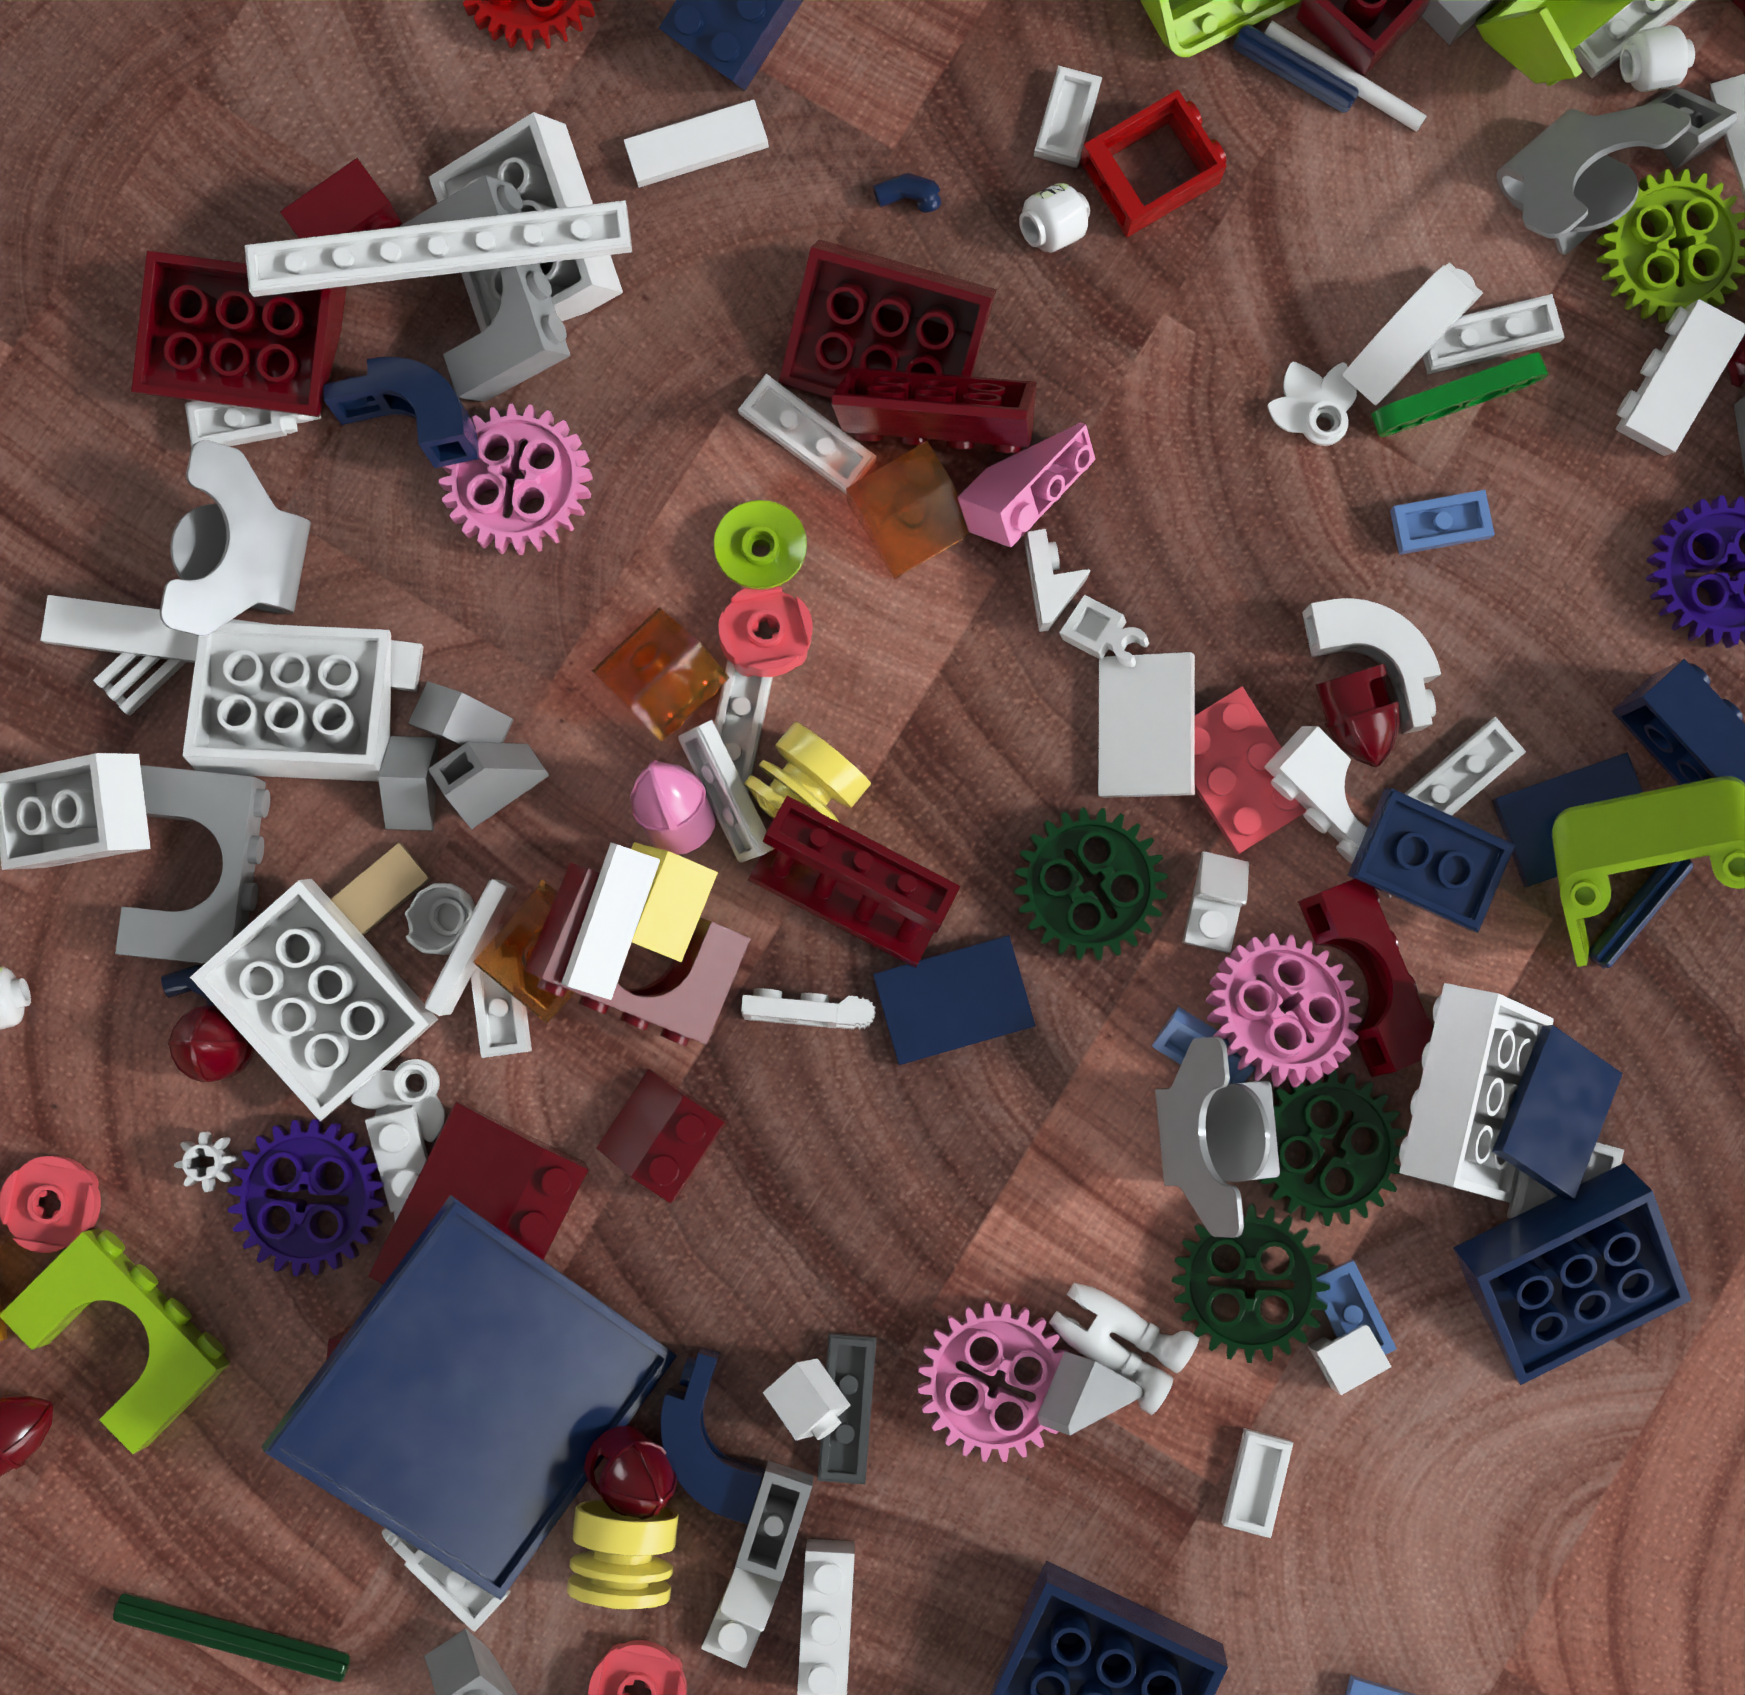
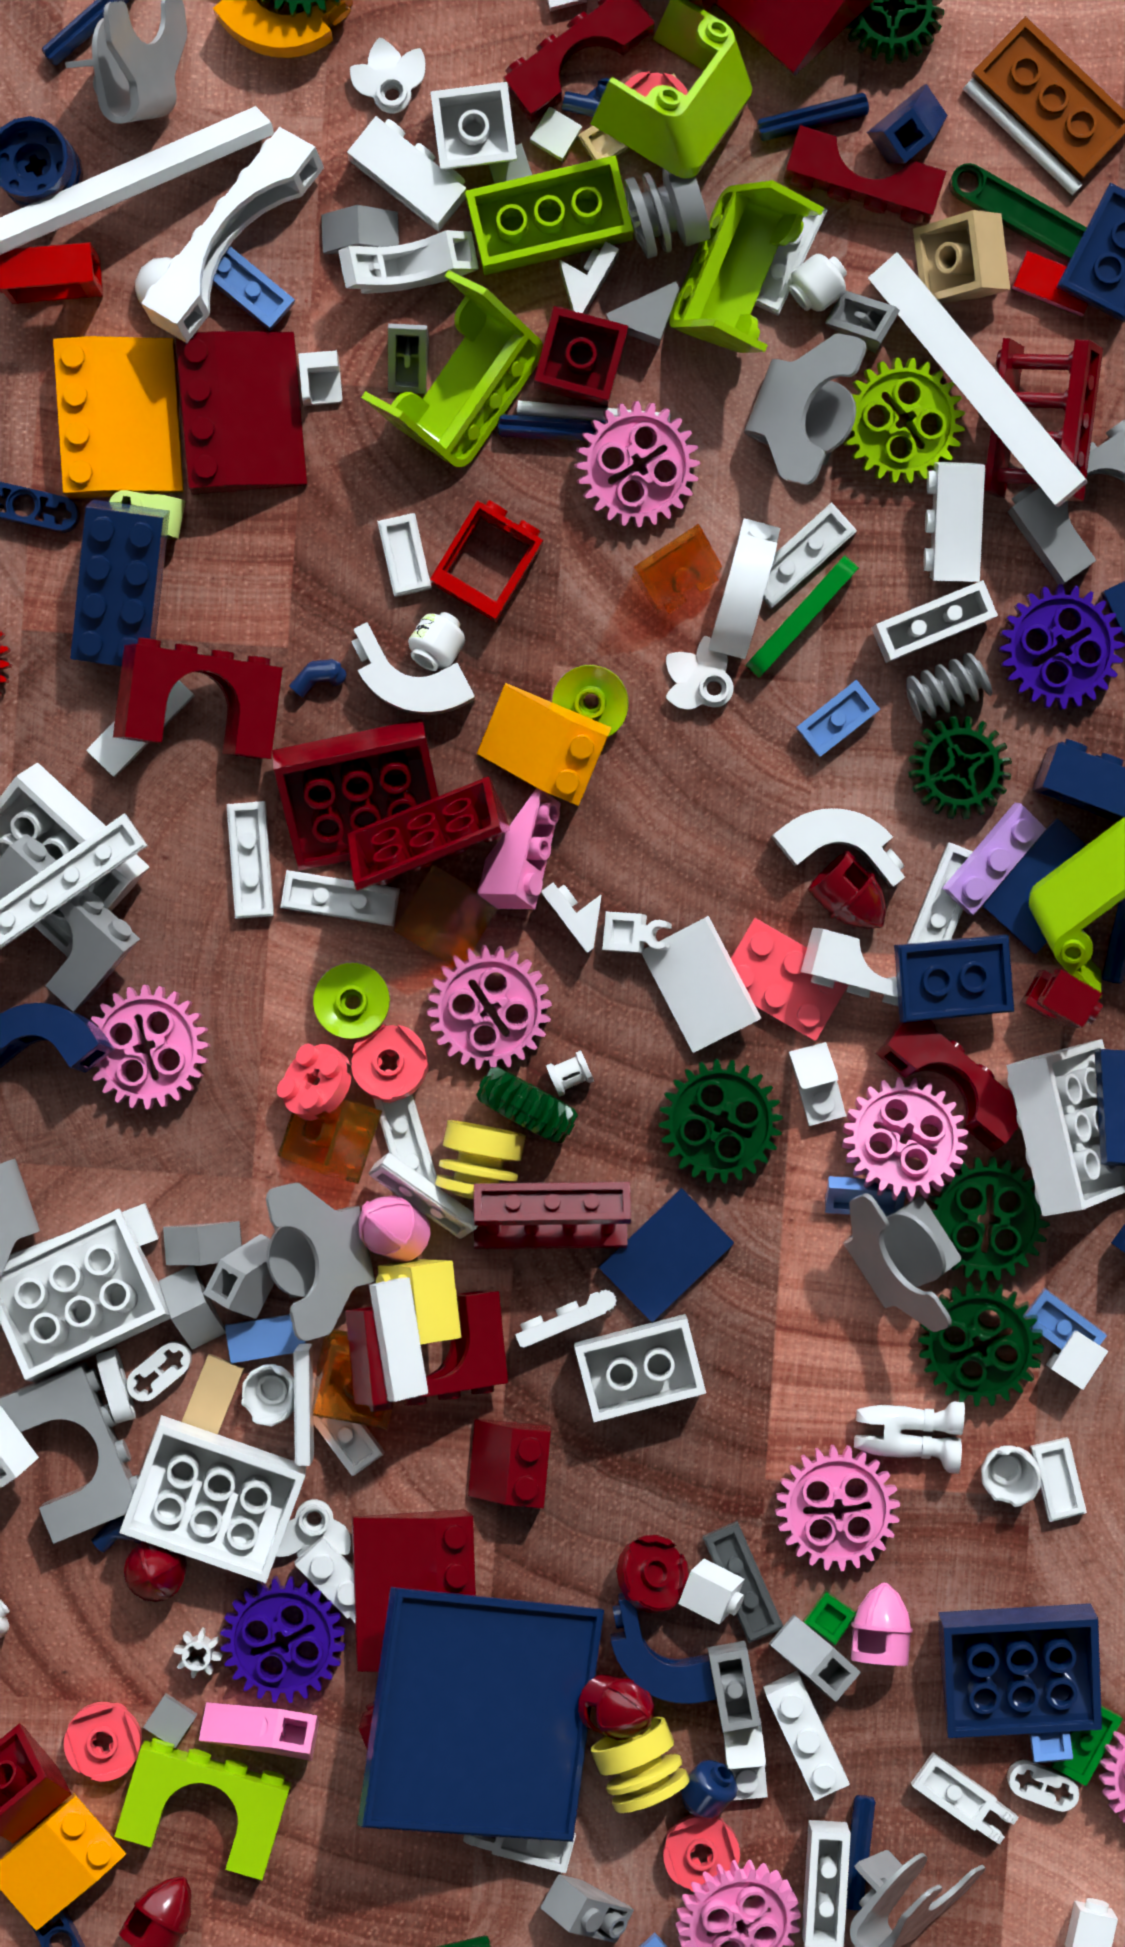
camera: 30 degrees left, 5 degrees up
light grey slope [1037,1351,1144,1435] -> none
none -> white beam [96,1349,136,1424]
none -> dark red arch [113,638,283,759]
none -> white beam [126,1341,192,1402]
none -> light grey tile [143,1693,197,1748]
none -> bright pink slope [199,1702,319,1761]
none -> medium blue tile [225,1314,306,1363]
none -> white tile [227,801,274,919]
none -> light grey piece [266,1183,375,1341]
none -> coral plate [277,1043,351,1121]
none -> white arch [351,622,476,715]
none -> bright pink gear [427,945,552,1070]
none -> dark green gear [476,1067,578,1143]
none -> light orange slope [477,683,612,806]
none -> white bush [546,1050,594,1097]
none -> lime dish [552,665,629,737]
none -> bright pink gear [574,401,700,527]
none -> white brick [574,1314,706,1422]
none -> dark red tile [616,1535,689,1613]
none -> clear orange slope [632,524,722,614]
none -> dark blue head [680,1760,738,1819]
none -> light grey slope [769,1615,861,1702]
none -> green tile [803,1590,856,1645]
none -> bright pink helmet [851,1583,913,1666]
none -> white brick [871,580,998,663]
none -> light grey piece [906,653,993,724]
none -> dark green gear [908,716,1012,820]
none -> lavender plate [942,803,1046,915]
none -> white hair [981,1445,1041,1507]
none -> dark red arch [1020,969,1103,1028]

